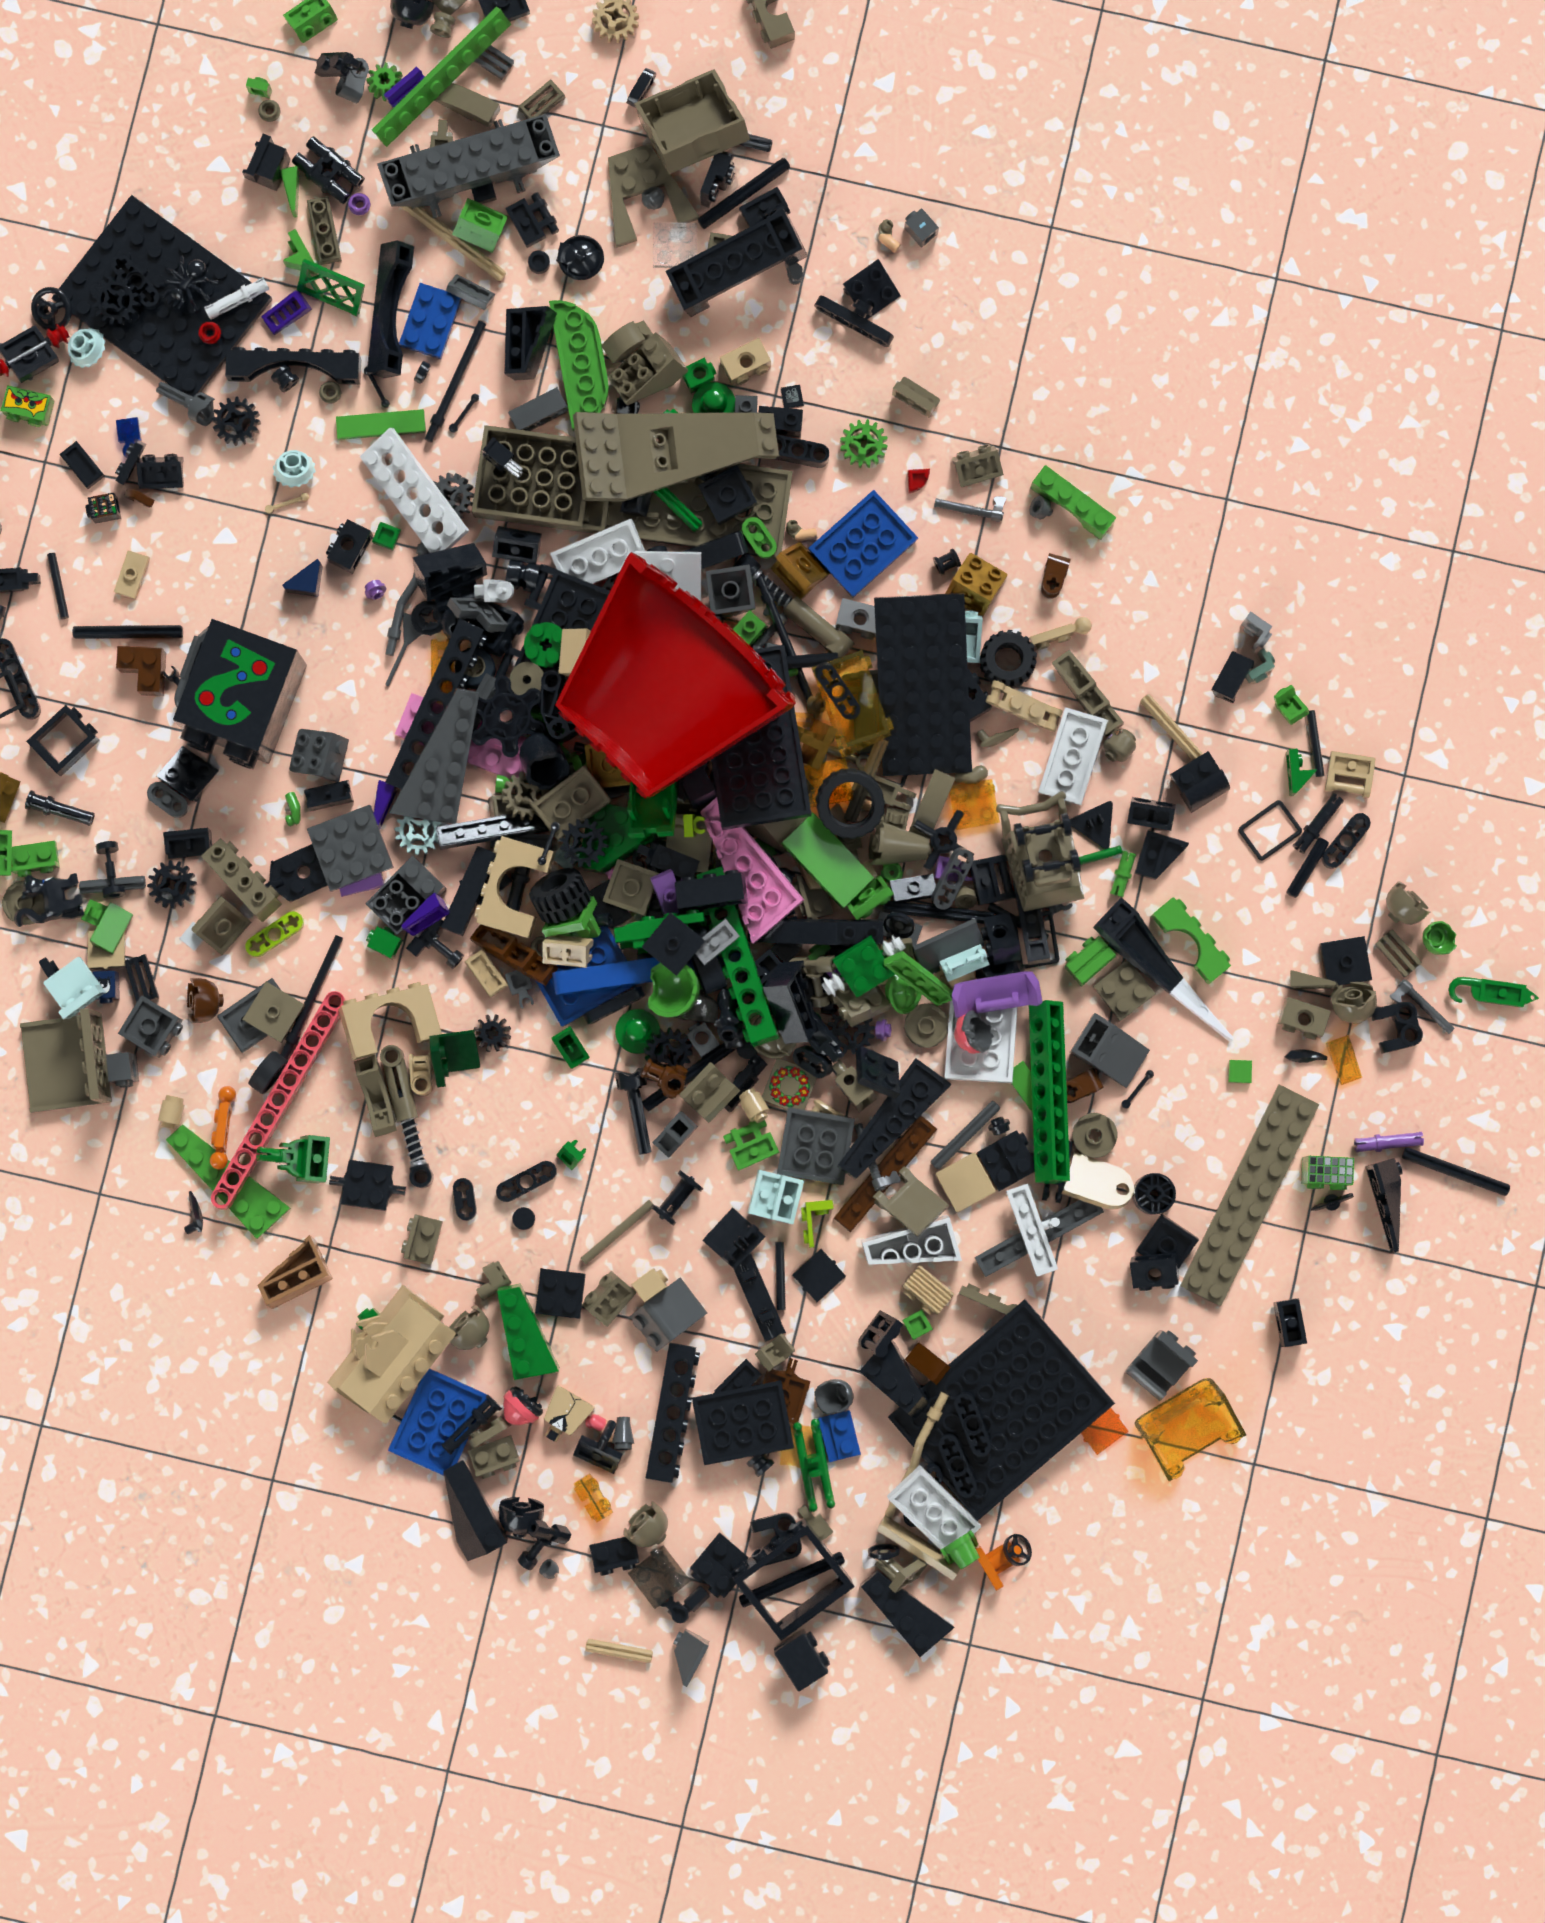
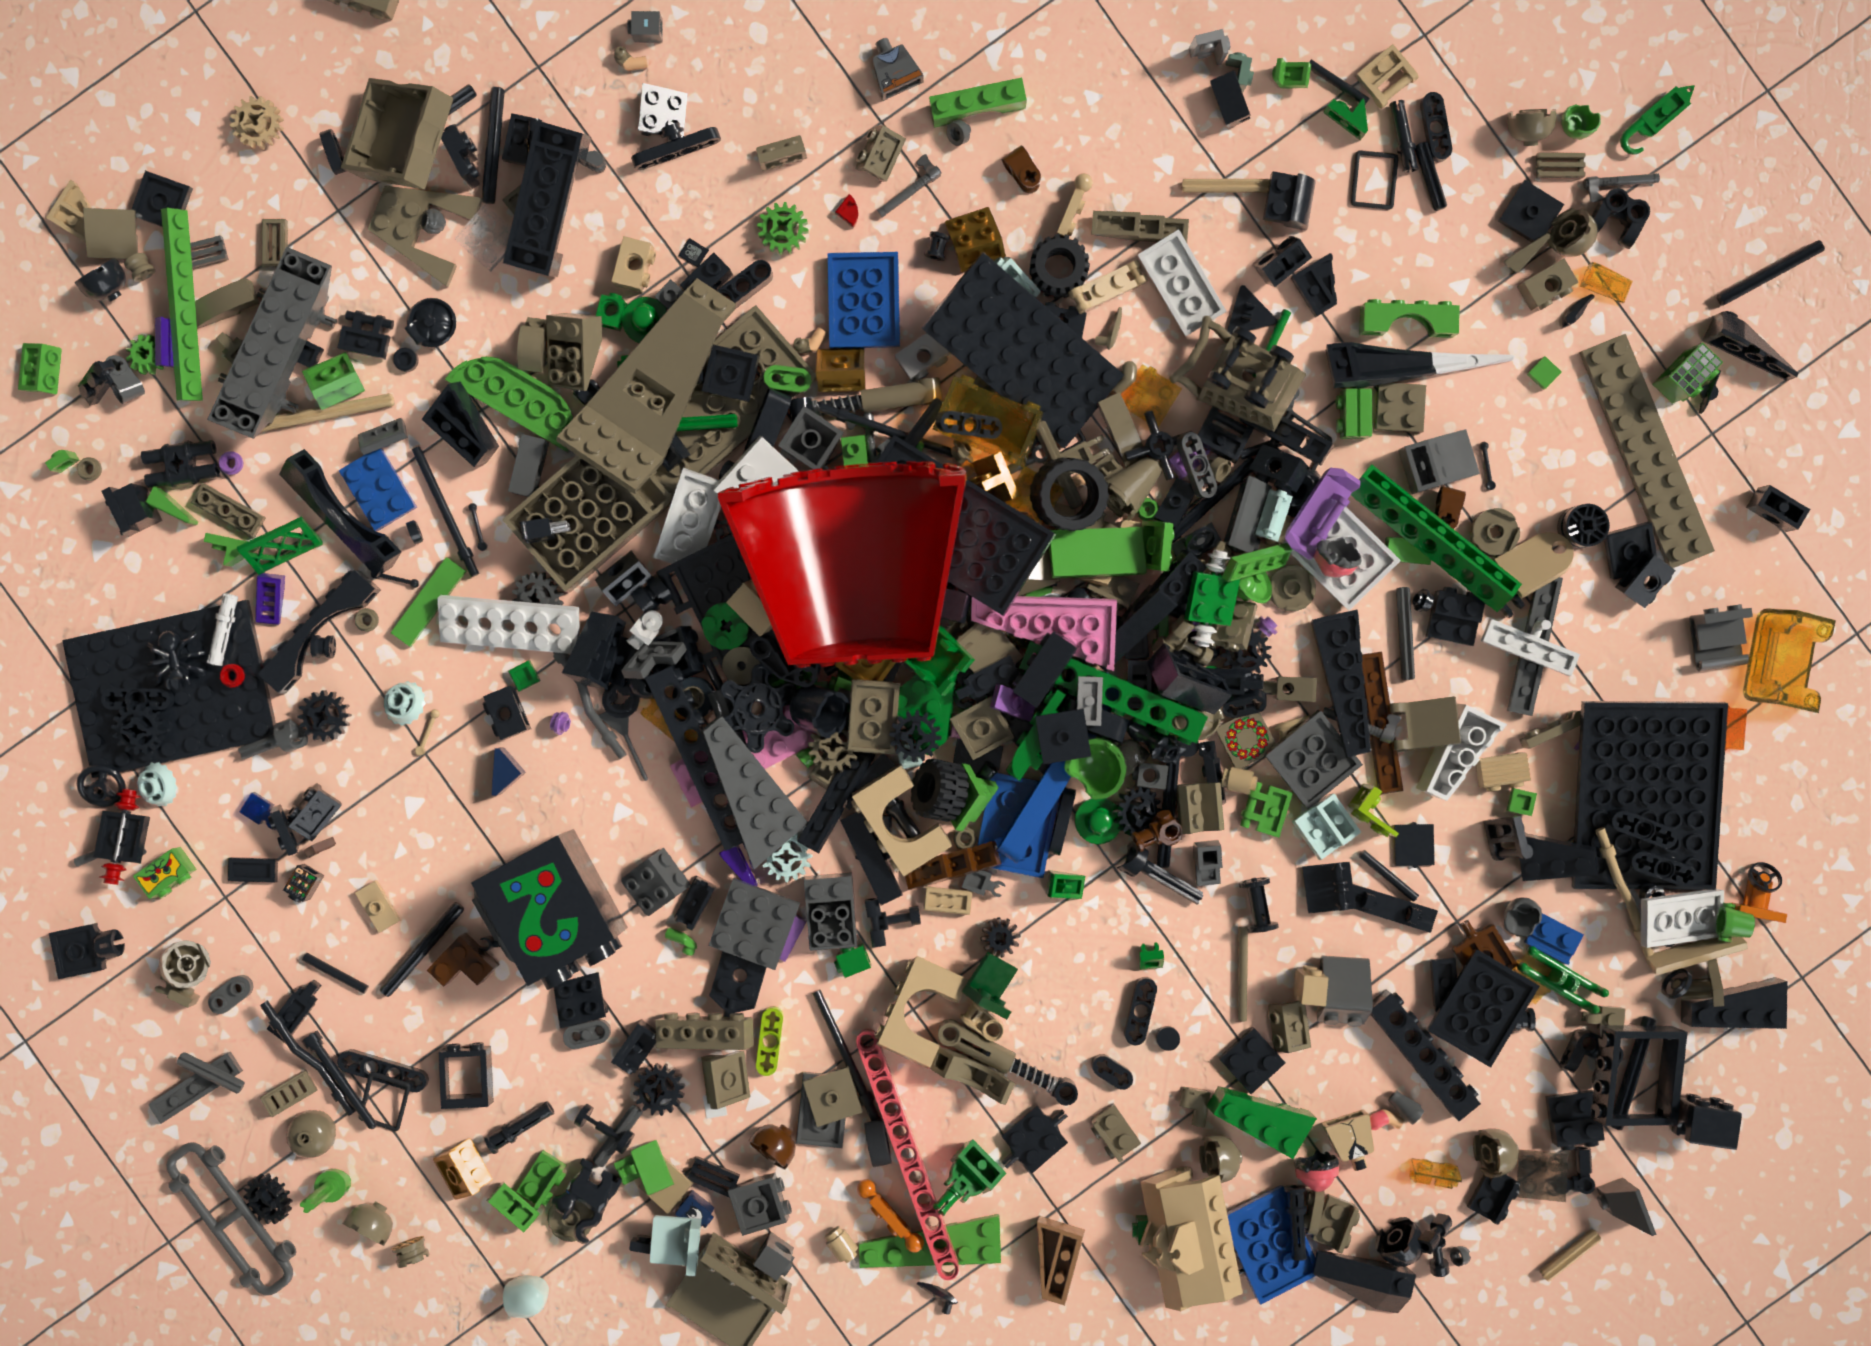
camera: 50 degrees left, 5 degrees up
dark purple slope [401,893,450,936] -> none
black hinge [537,822,560,865] -> none
tan hinge [543,935,593,968] -> none
black plate [573,1420,623,1474] -> none
lime tile [683,814,706,837] -> none
dark tan bracket [755,1334,795,1372] -> none
black plate [856,1045,900,1099] -> none
reddish brown tile [905,1342,951,1385] -> none
tan tile [935,1152,996,1213] -> none
dark tan head [1103,729,1136,762] -> none
bright green pin [1110,851,1136,898] -> none
medium lavender pin [1354,1131,1424,1153] -> none
none -> dark grey torso [872,38,924,101]

